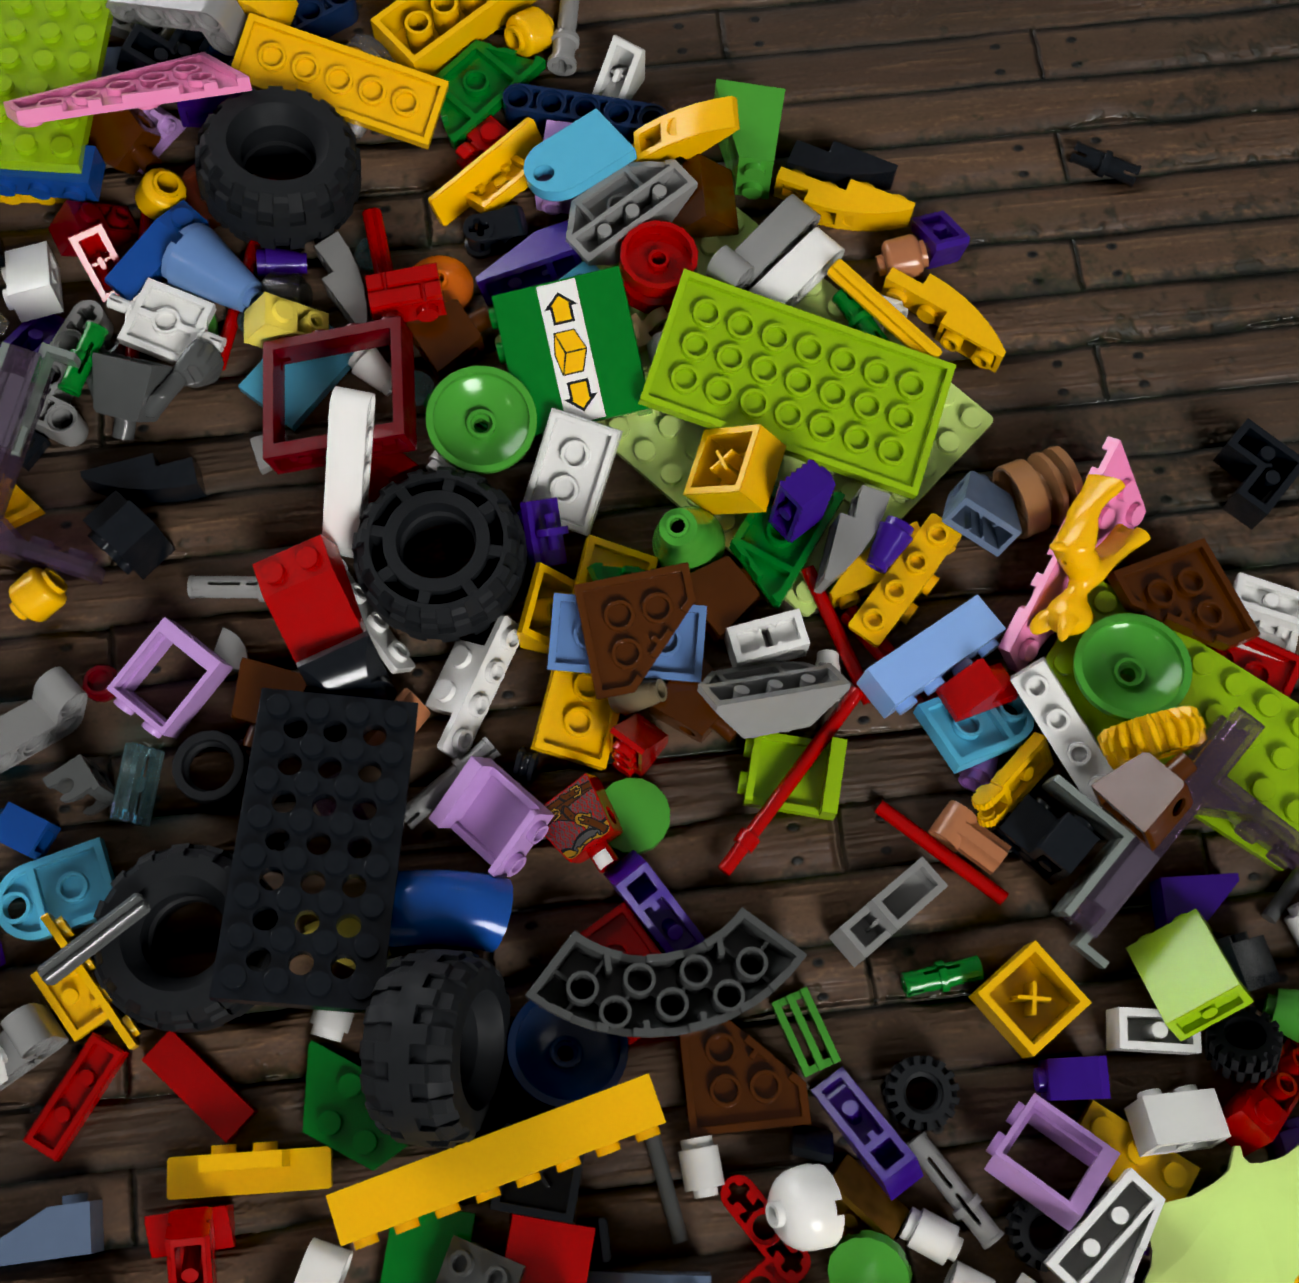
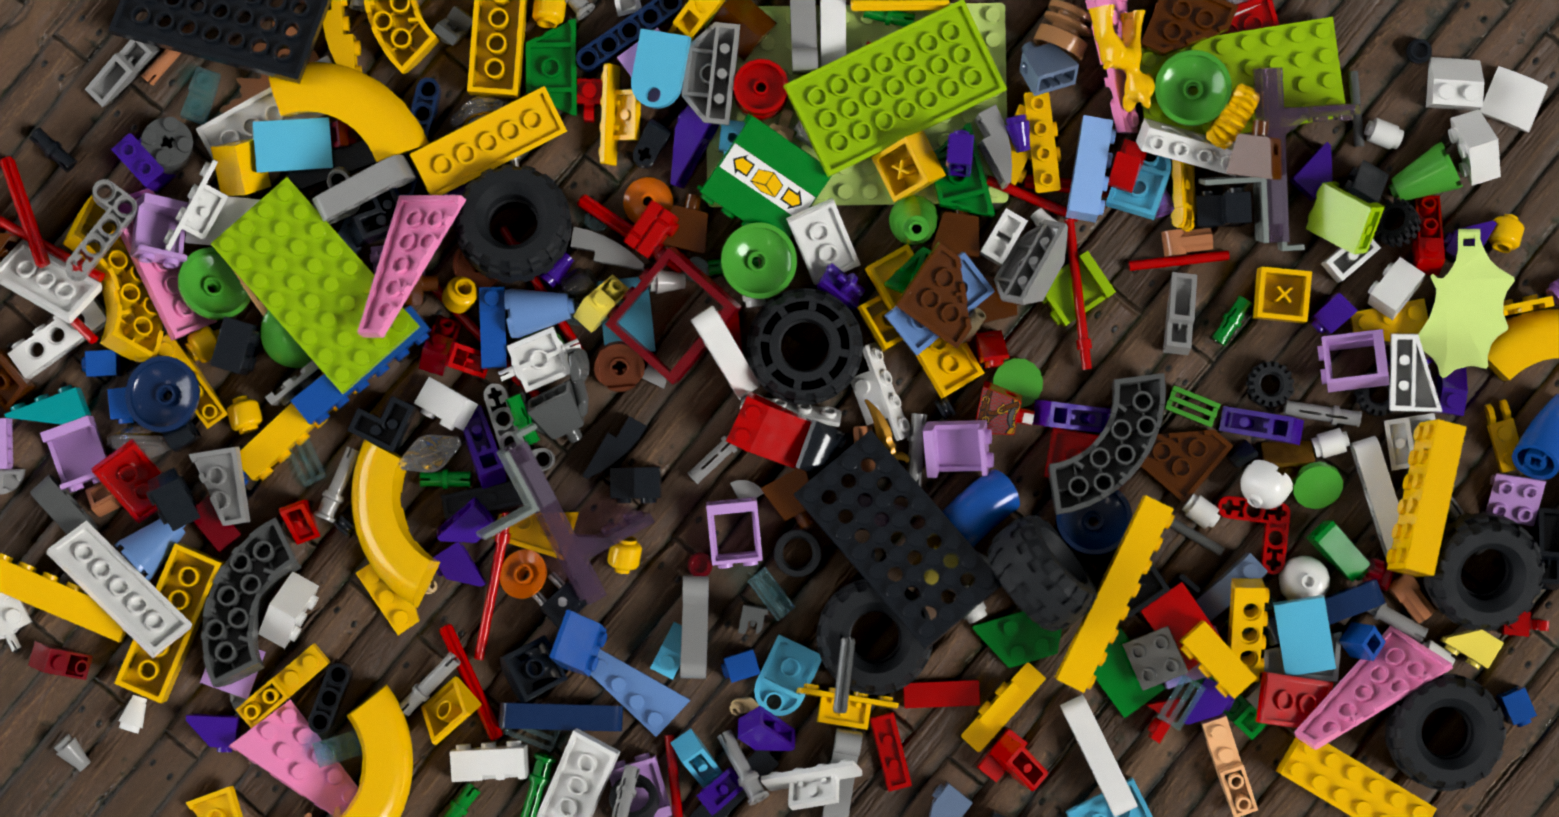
camera: 45 degrees left, 15 degrees up
none -> copper plate [594,341,645,392]
none -> pearl gold piece [864,399,910,462]

